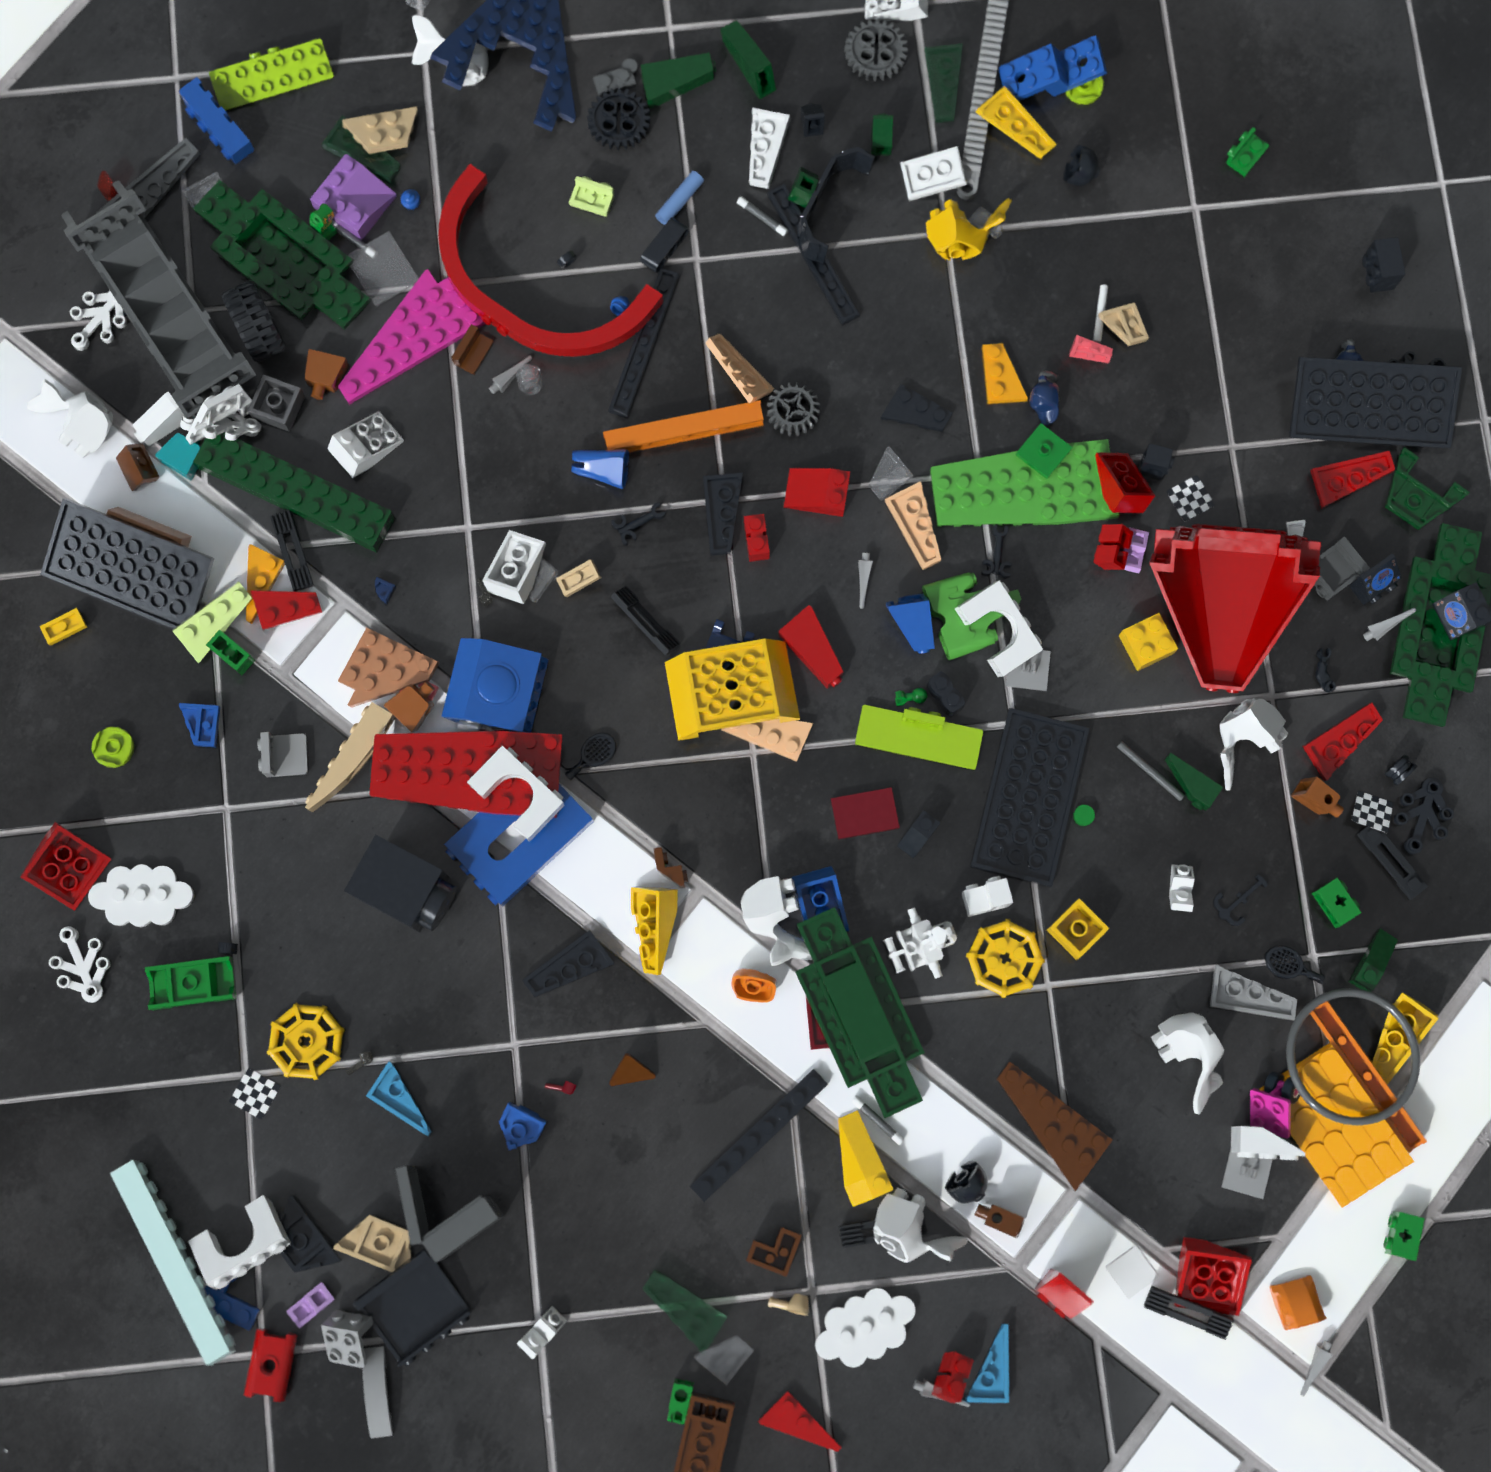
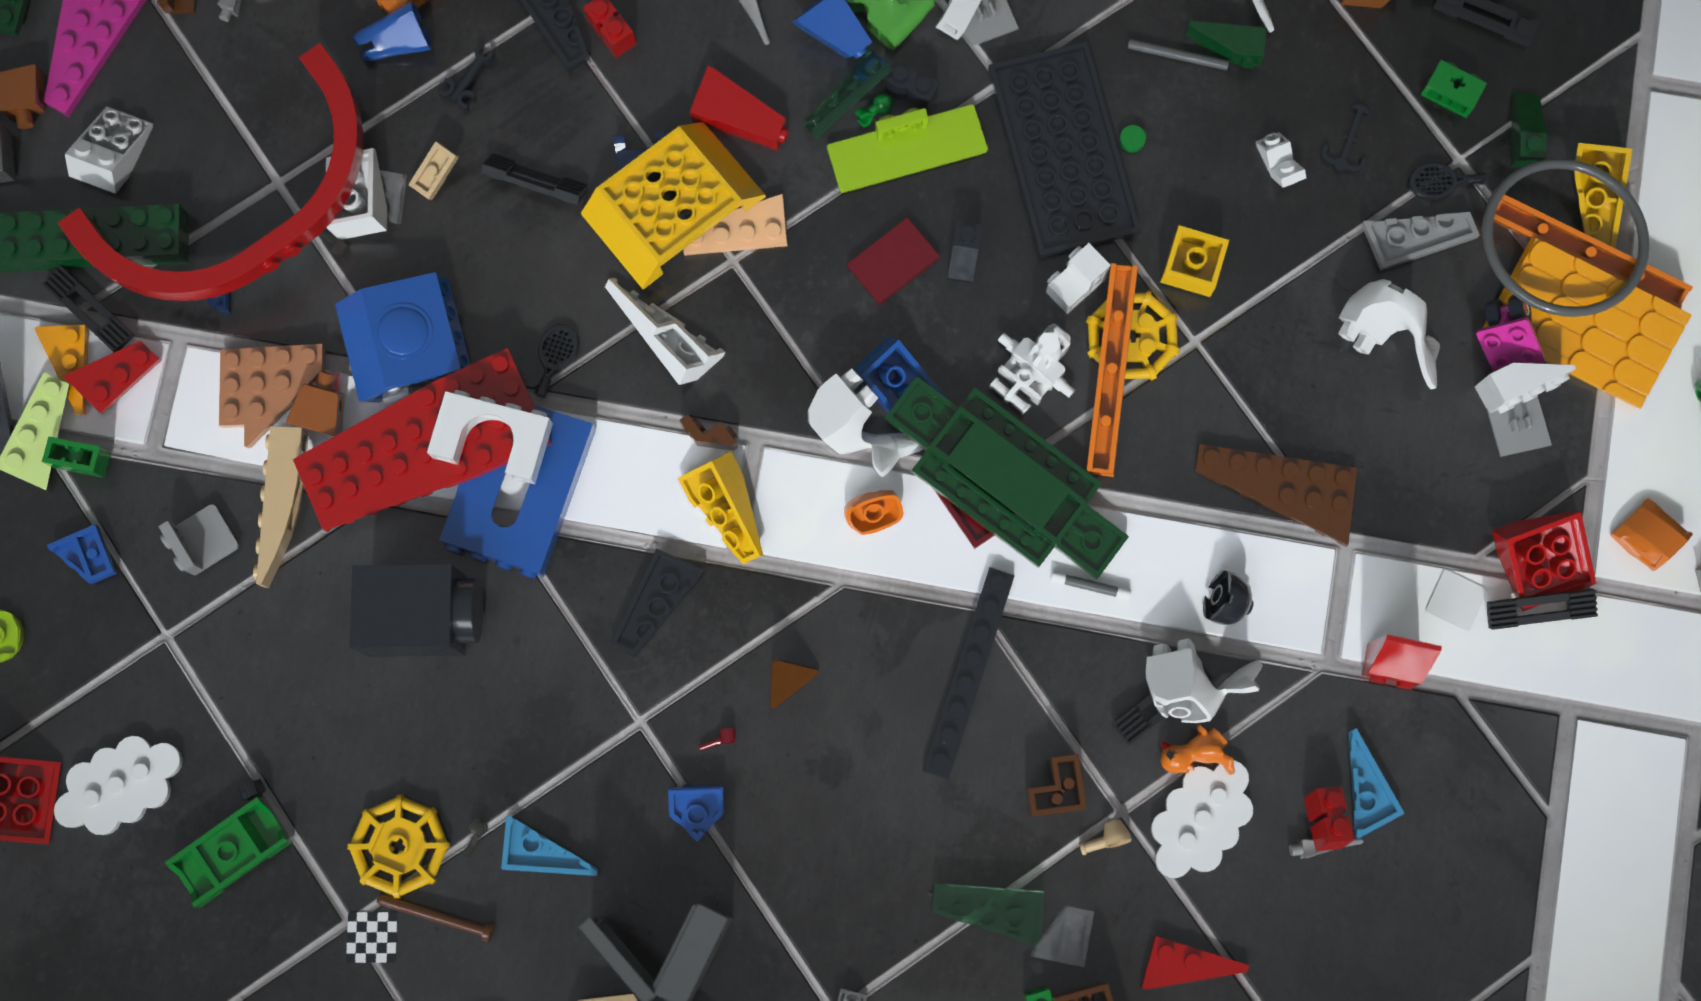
camera: 25 degrees left, 0 degrees up
white plant [49,926,110,1003] -> none
yellow wedge [838,1110,893,1207] -> none
reddish brown torso [974,1204,1025,1239] -> none
none -> red arch [58,43,363,301]
none -> reddish brown bar [377,894,495,943]
none -> white wedge [605,278,725,385]
none -> clear green wing [802,49,893,139]
none -> orange tile [1087,263,1138,477]
none -> orange animal [1160,724,1235,775]

